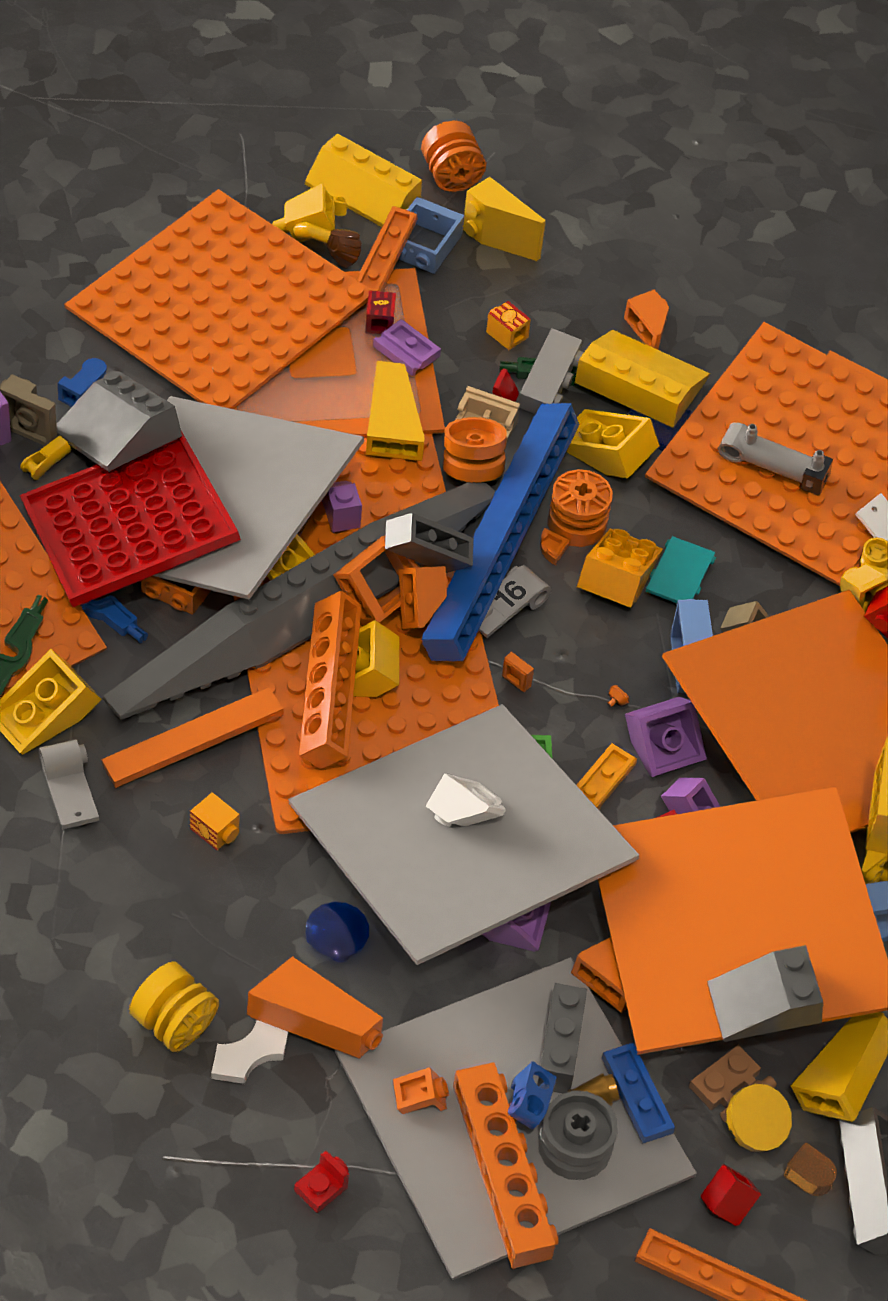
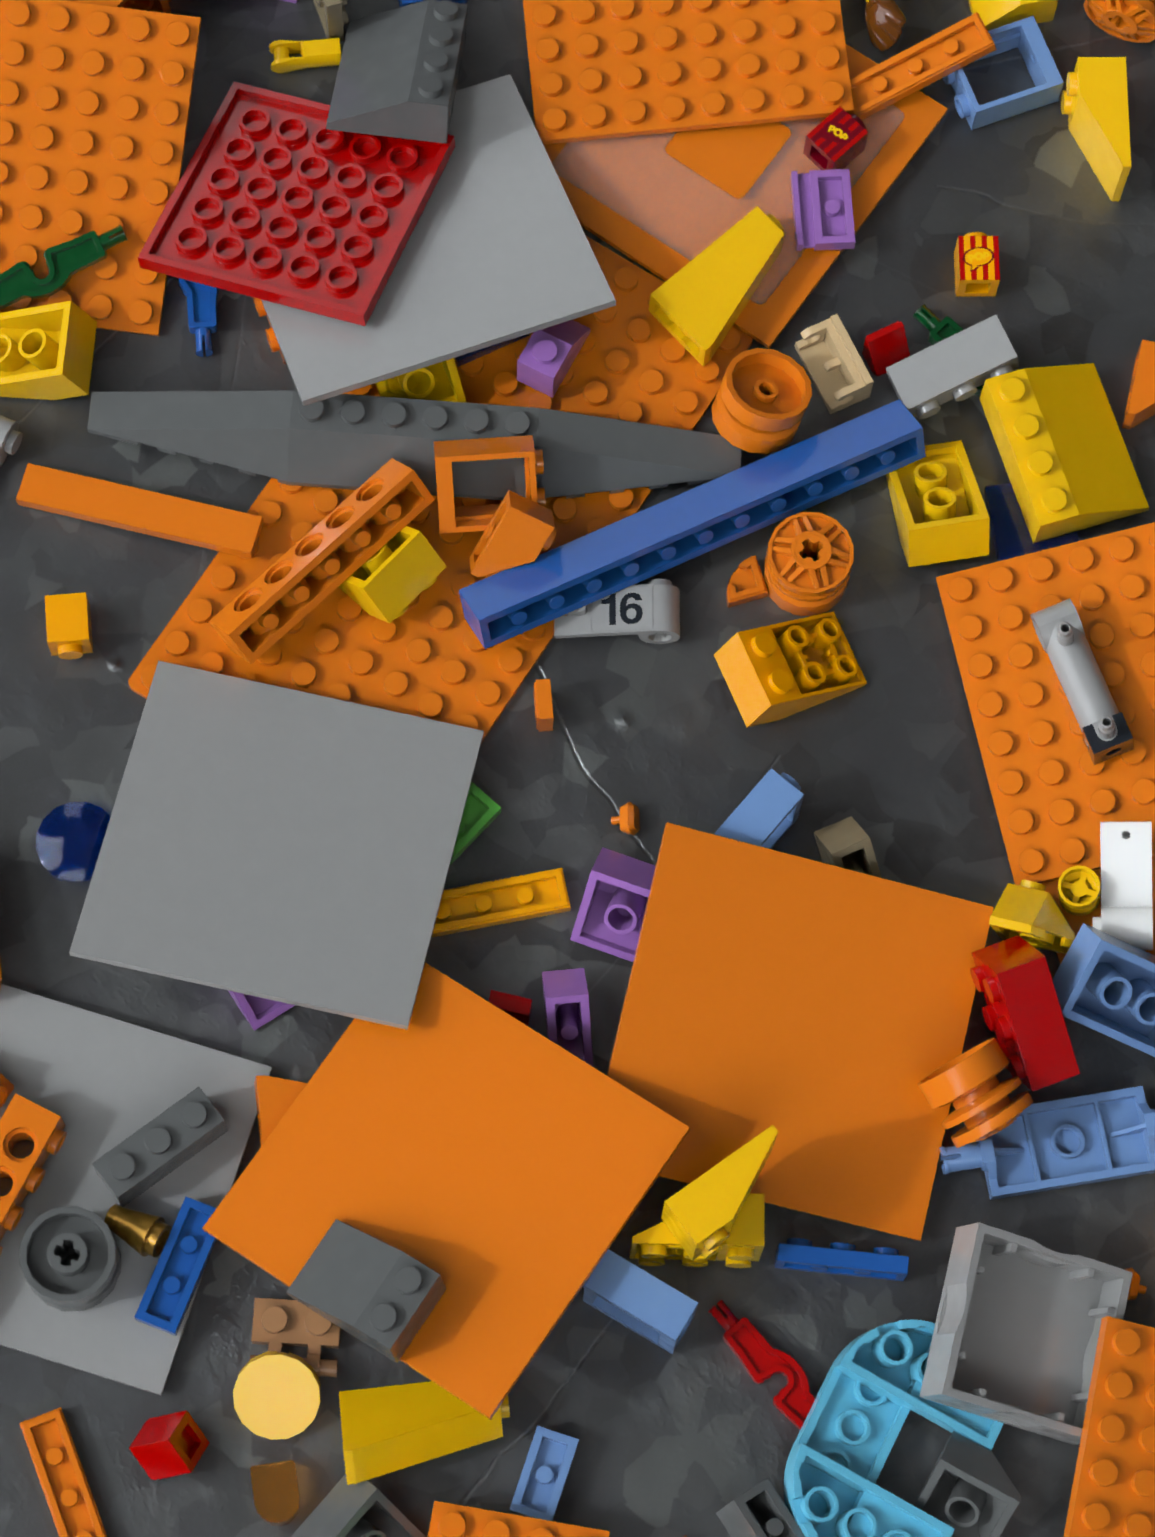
camera: 45 degrees right, 20 degrees up
dark grey brick [385,513,474,573] -> none
white slope [426,773,506,827] -> none
blue leg [508,1061,557,1129] -> none
teal piece [646,536,716,603] -> none

